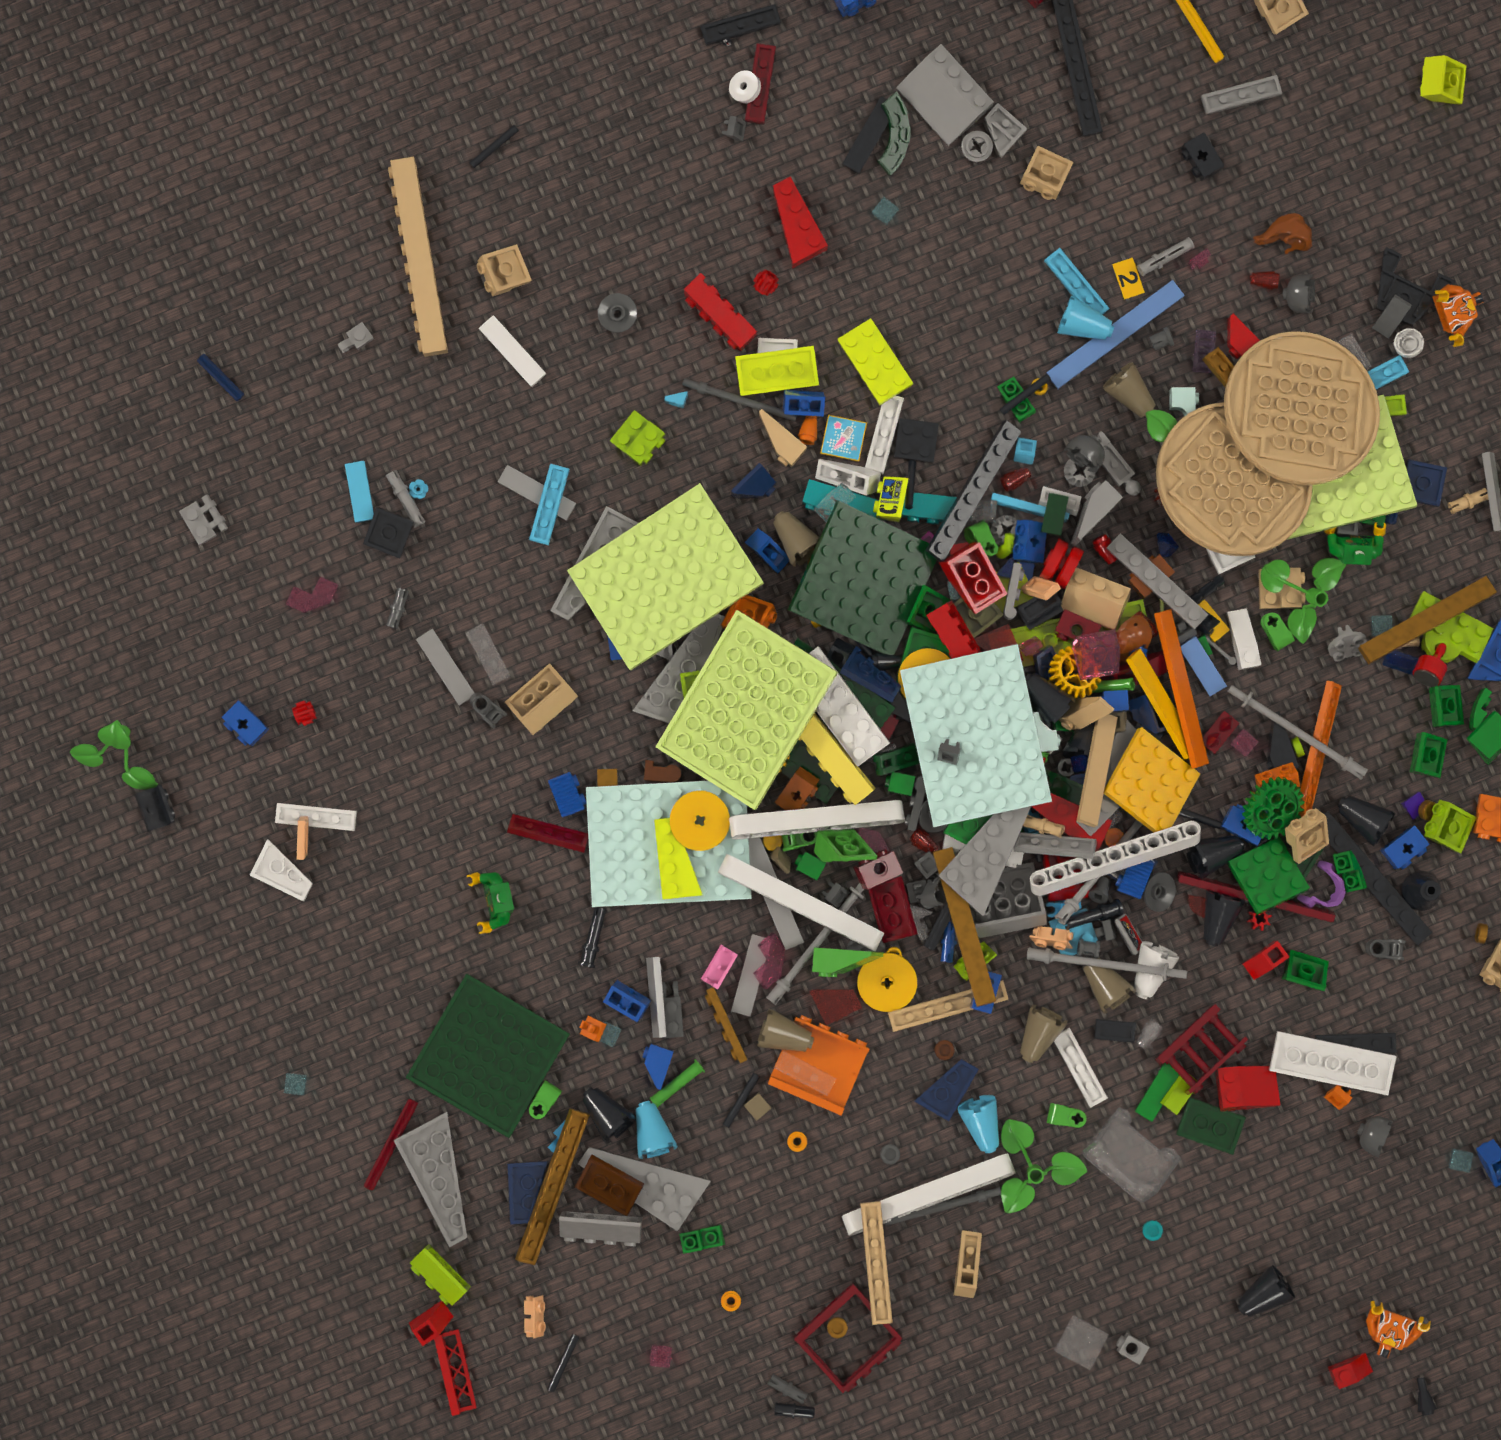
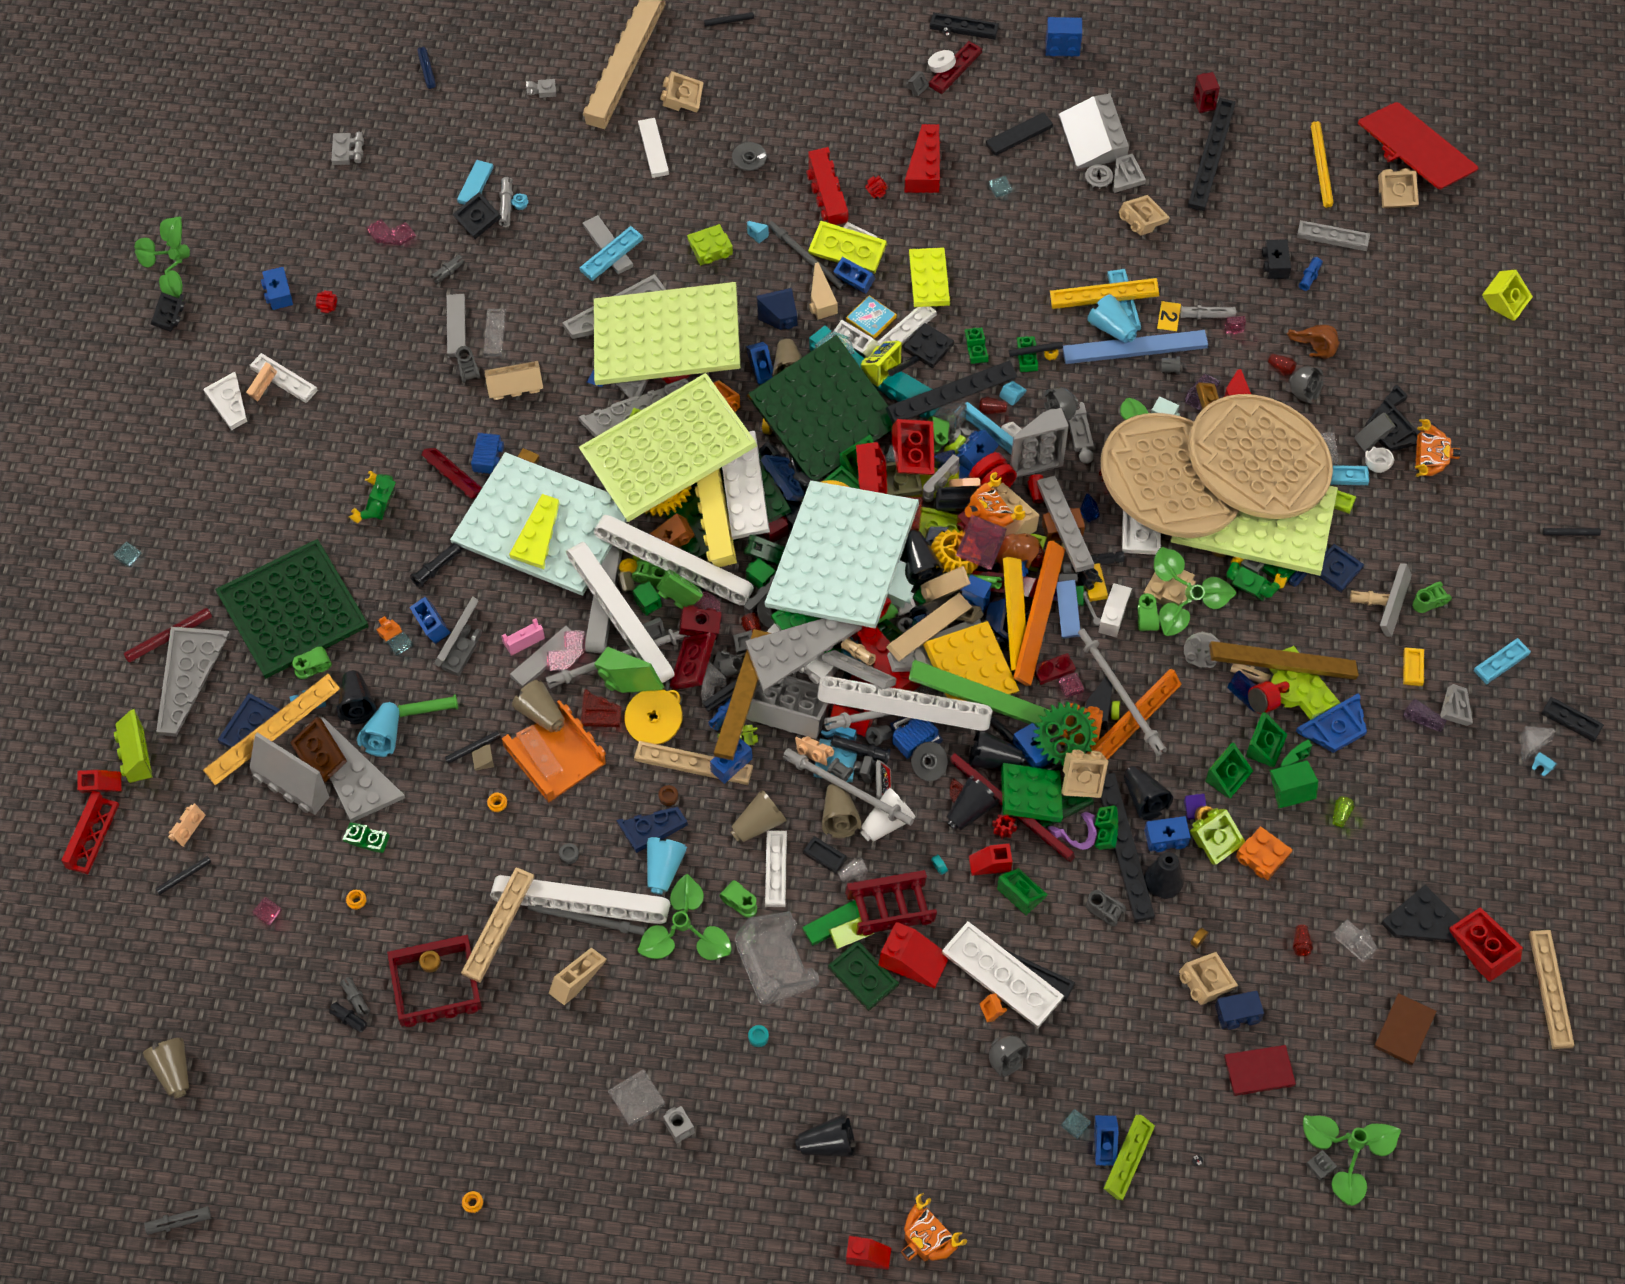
camera: 30 degrees right, 25 degrees down
blue slope [642,1043,674,1090] -> none
reddish brown leg [644,760,681,783] -> none
yellow piece [670,791,730,851] -> none
pearl gold plate [705,987,747,1063] -> none
orange cone [798,416,817,445] -> none
tile [877,91,911,176] -> none
dark grey tile [937,739,960,765] -> none
clear pink plate [1018,636,1043,656] -> none
dark green tile [1041,493,1069,536] -> none
dark tan cone [1103,362,1156,417] -> none
none -> bright green tile [909,660,1053,731]
none -> teal tile [931,854,948,875]
none -> green slope [964,327,988,364]
none -> orange torso [965,472,1025,529]
none -> yellow tile [1050,278,1159,309]
none -> blue pin [1299,257,1323,291]

